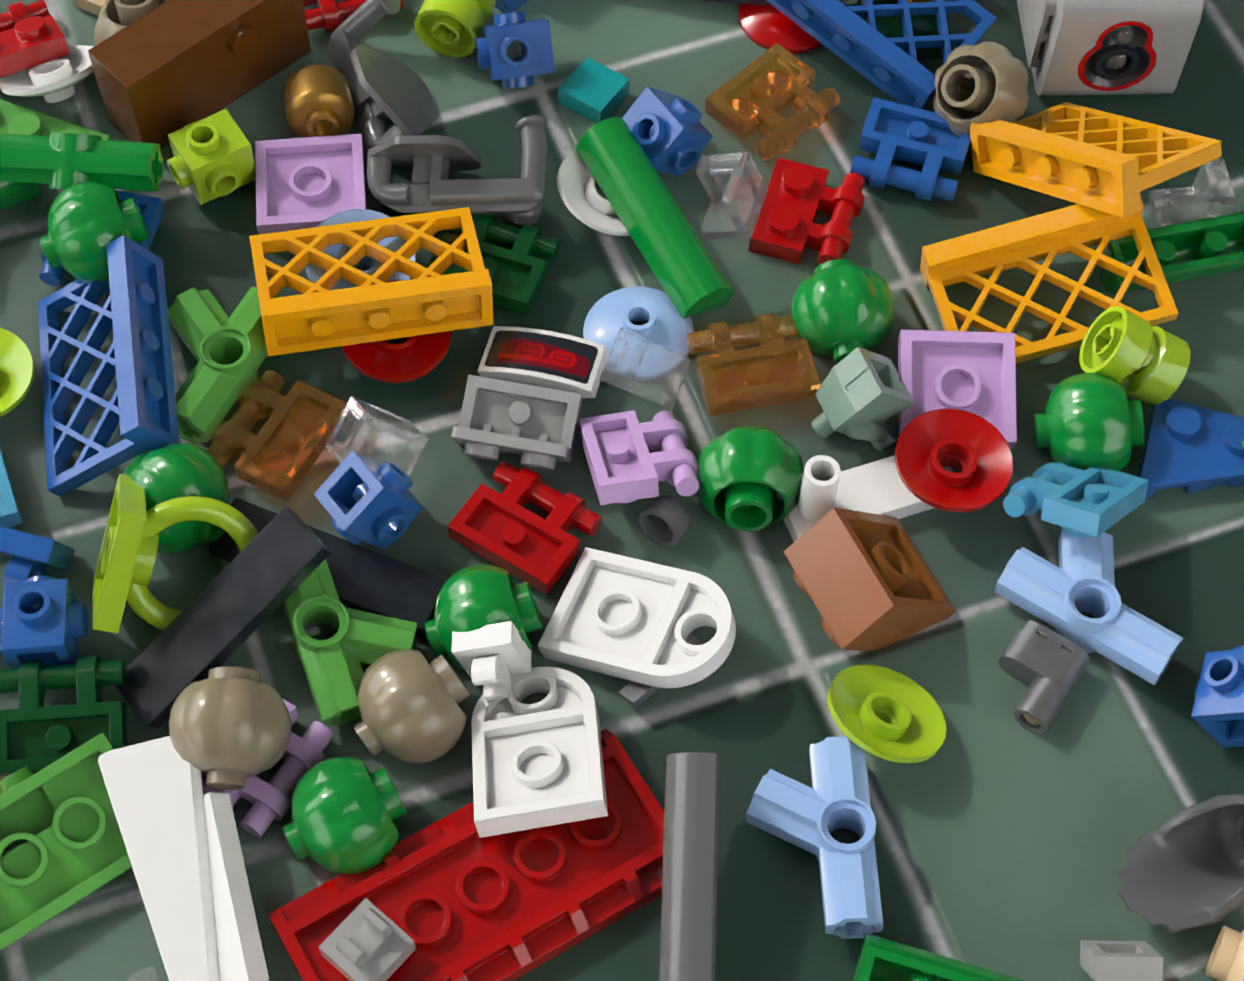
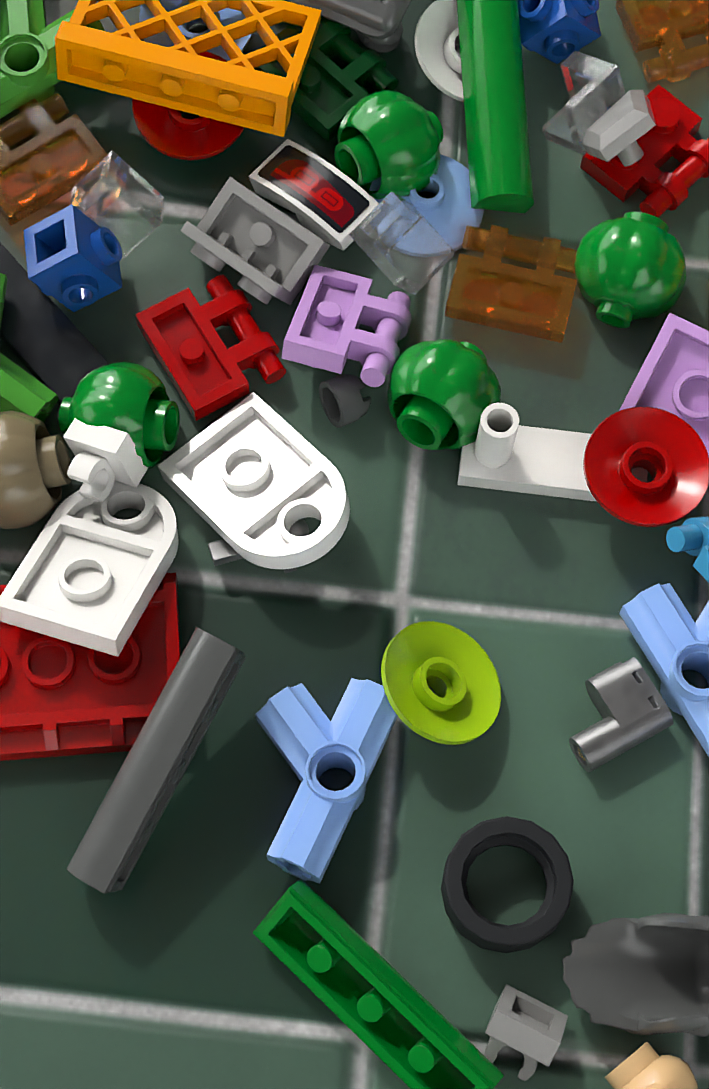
camera: 25 degrees right, 10 degrees up
dark orange slope [784,507,956,651] -> none
sand green piece [811,347,914,451] -> none
none -> green plant [334,90,444,199]
none -> black tyre [441,816,574,953]
none -> light grey piece [582,89,656,167]

